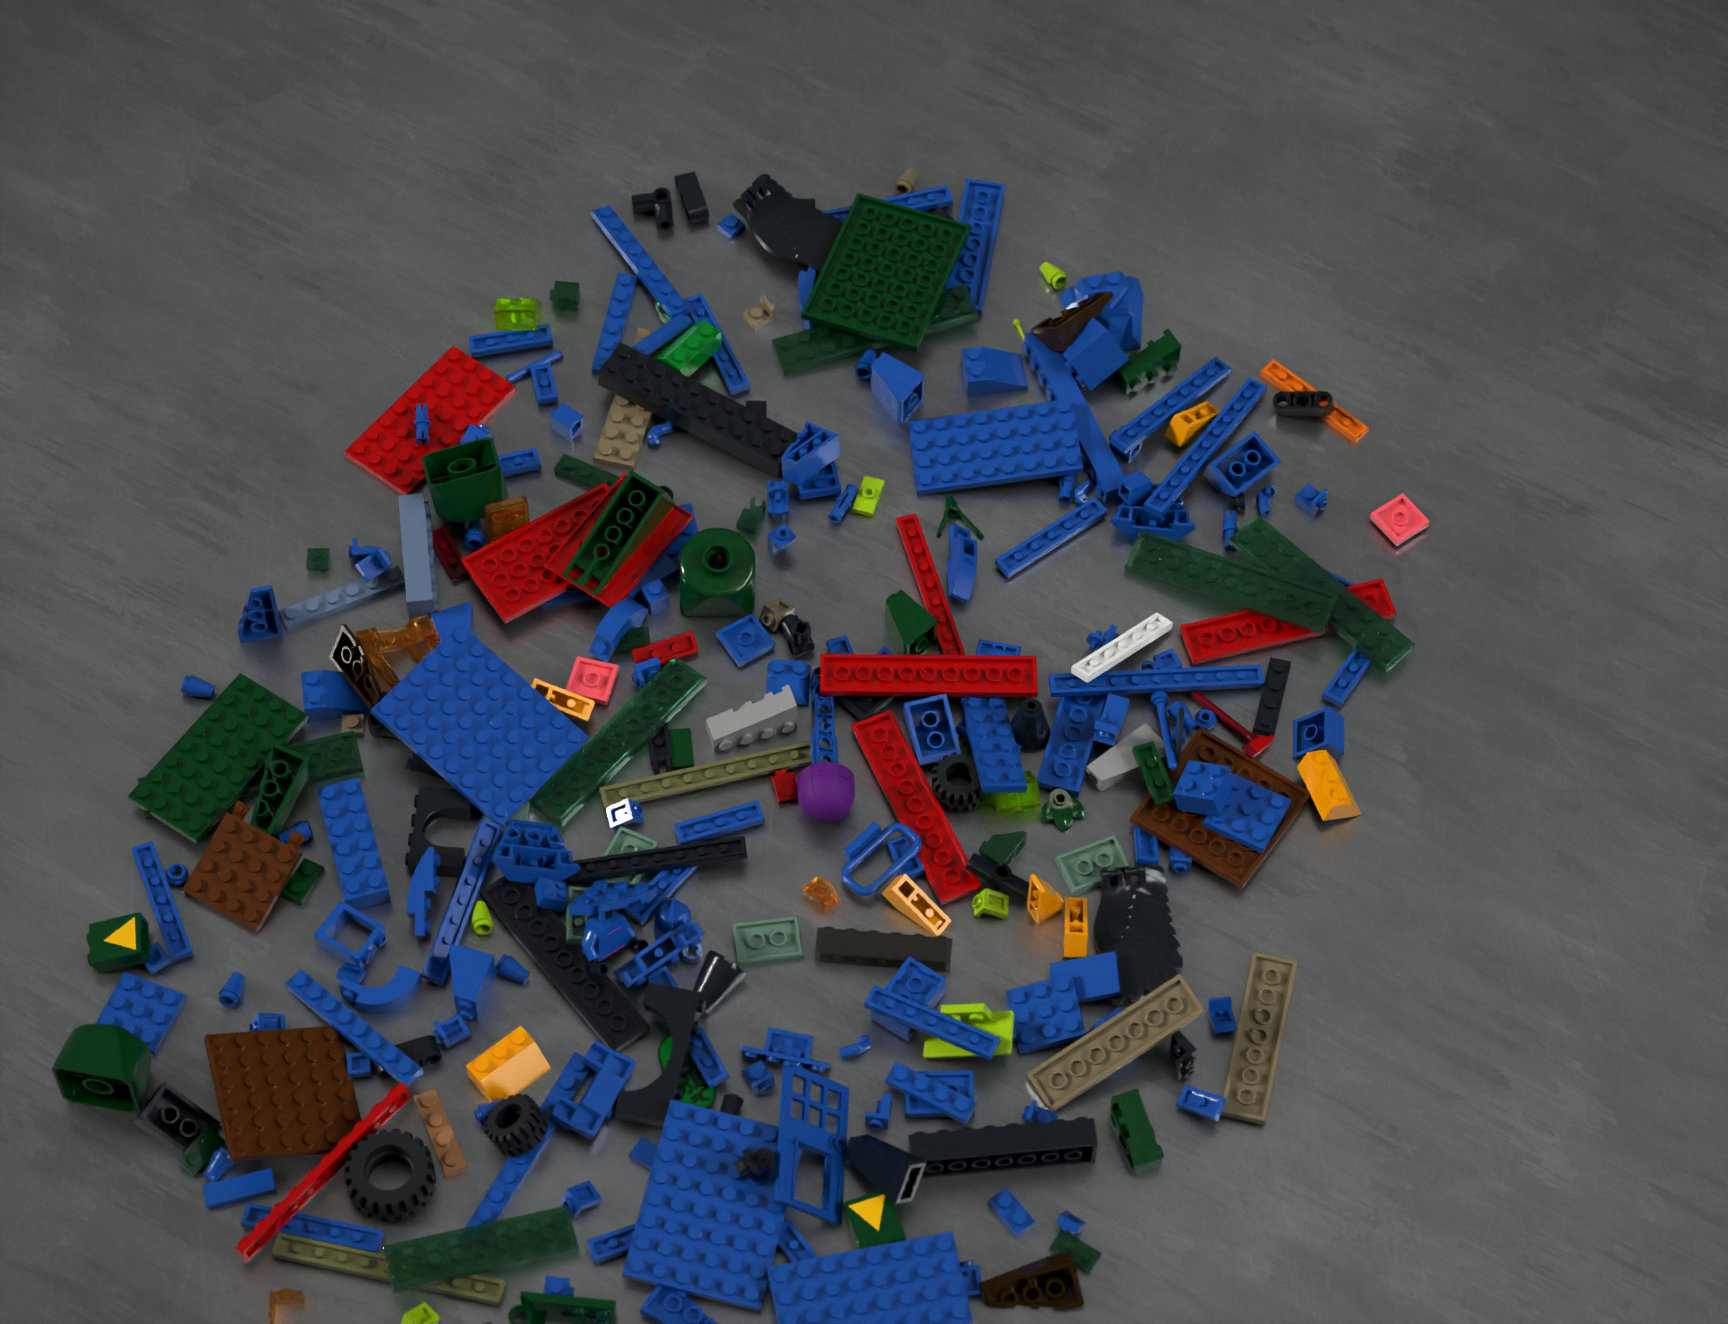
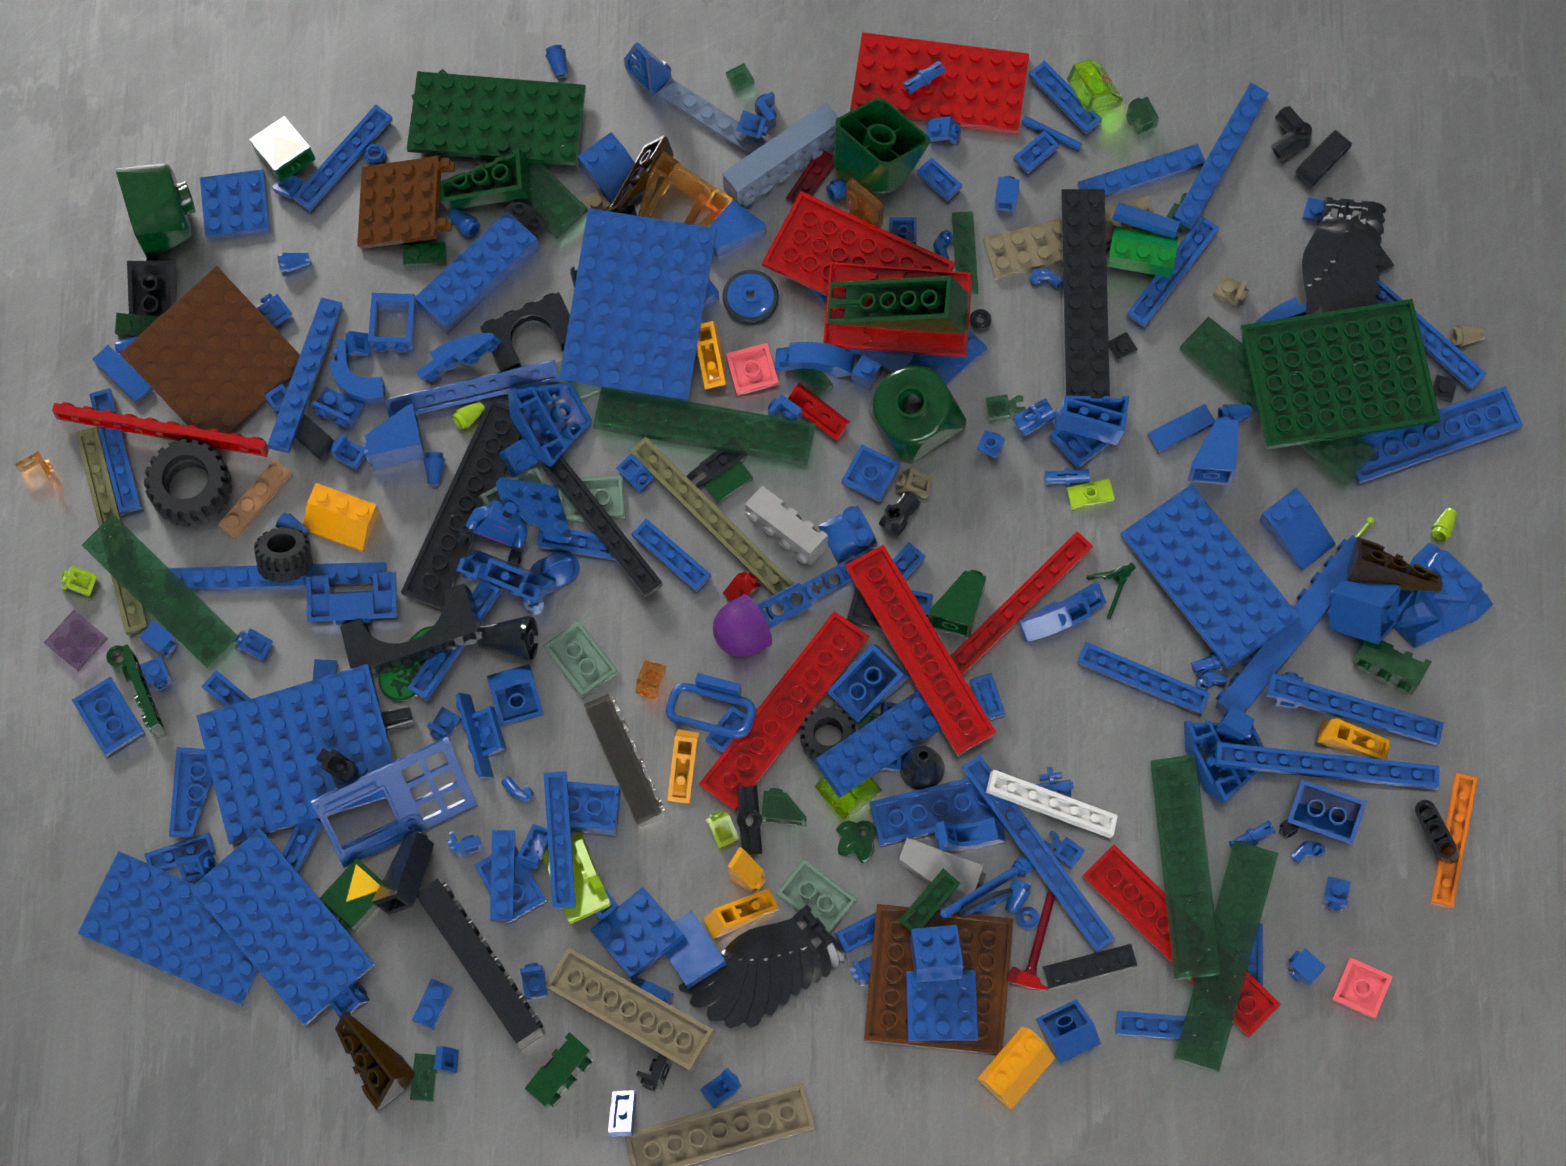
camera: 65 degrees right, 15 degrees up
none -> blue brick [139,620,178,659]
none -> blue bracket [311,386,364,429]
none -> blue slope [487,664,544,726]
none -> black hinge [504,199,549,239]
none -> blue plate [516,824,548,870]
none -> blue wheel [722,270,779,323]
none -> blue piece [889,217,916,244]
none -> blue arm [933,230,953,260]
none -> blue tile [1147,404,1215,453]
none -> blue brick [1287,948,1326,987]

